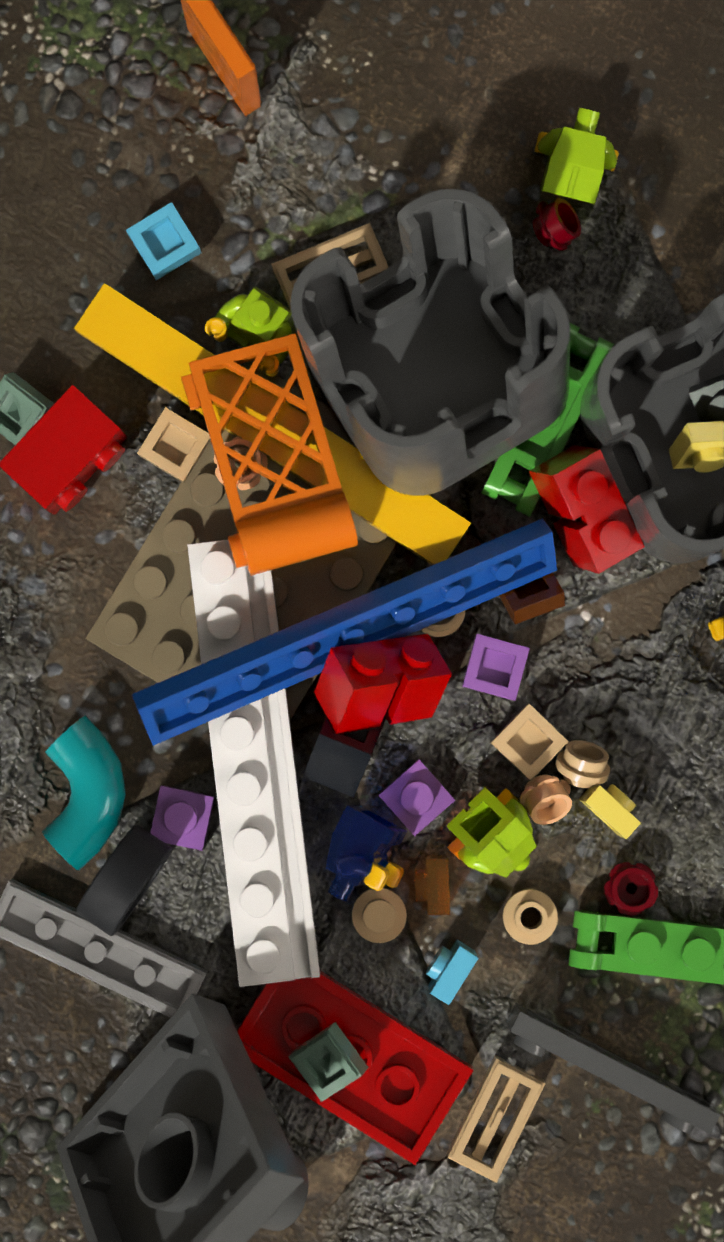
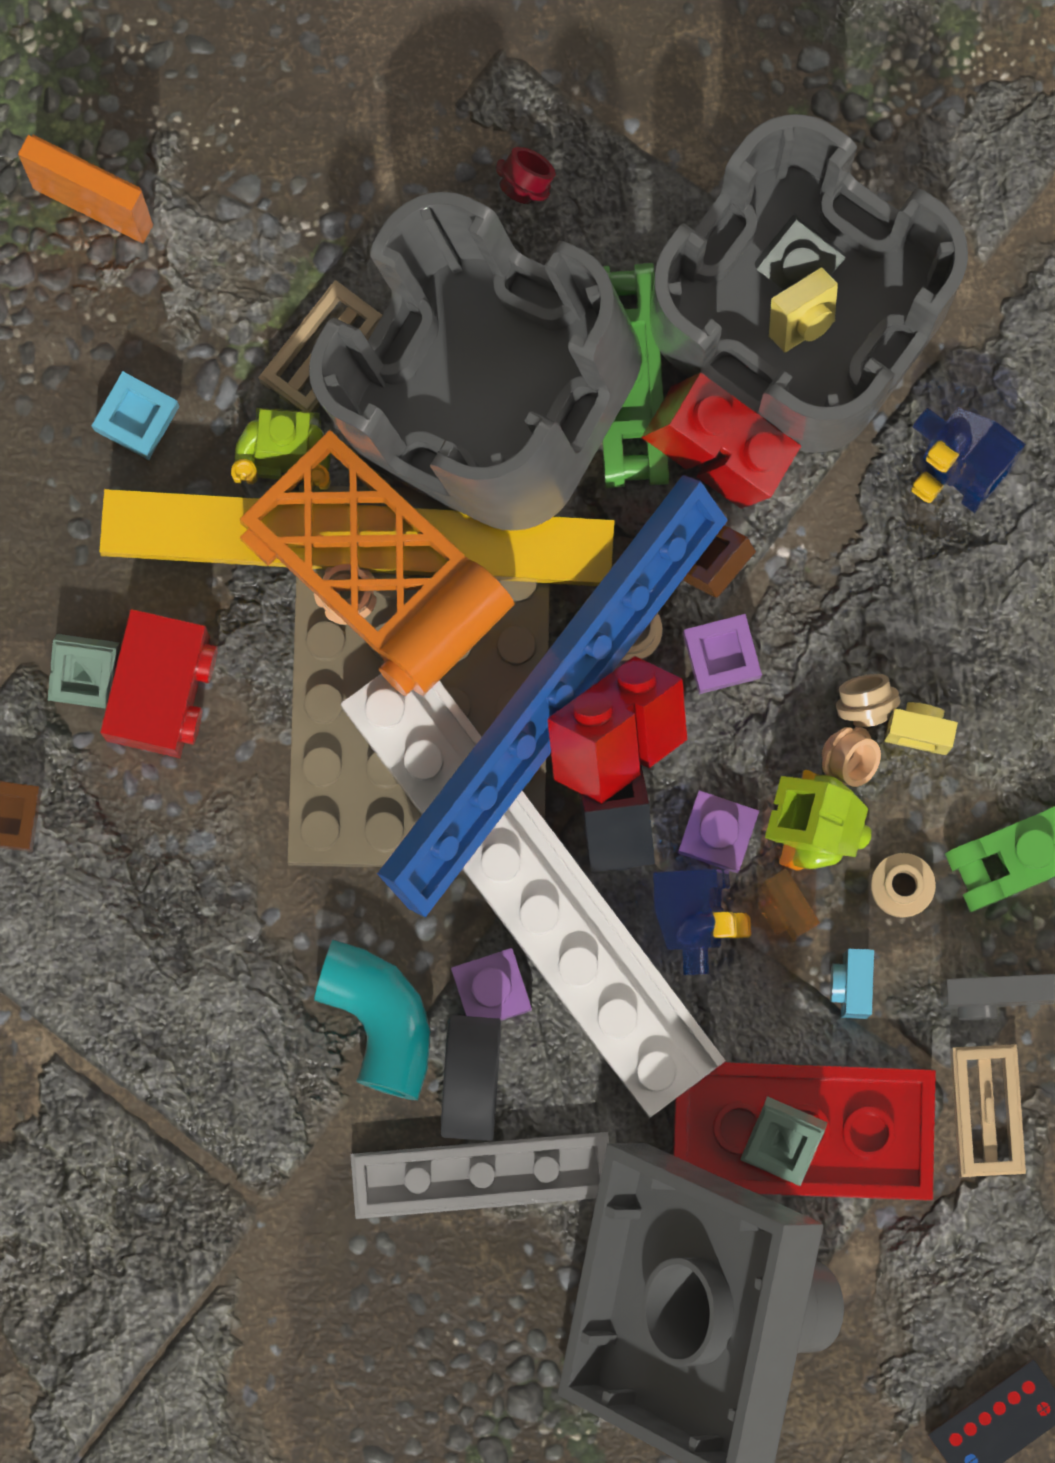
camera: 30 degrees left, 5 degrees down
tan plate [137,407,210,483] -> none
tan plate [352,888,407,943] -> none
tan plate [490,703,569,781] -> none
lime piece [534,108,619,204] -> none
dark red plate [604,862,658,916] -> none

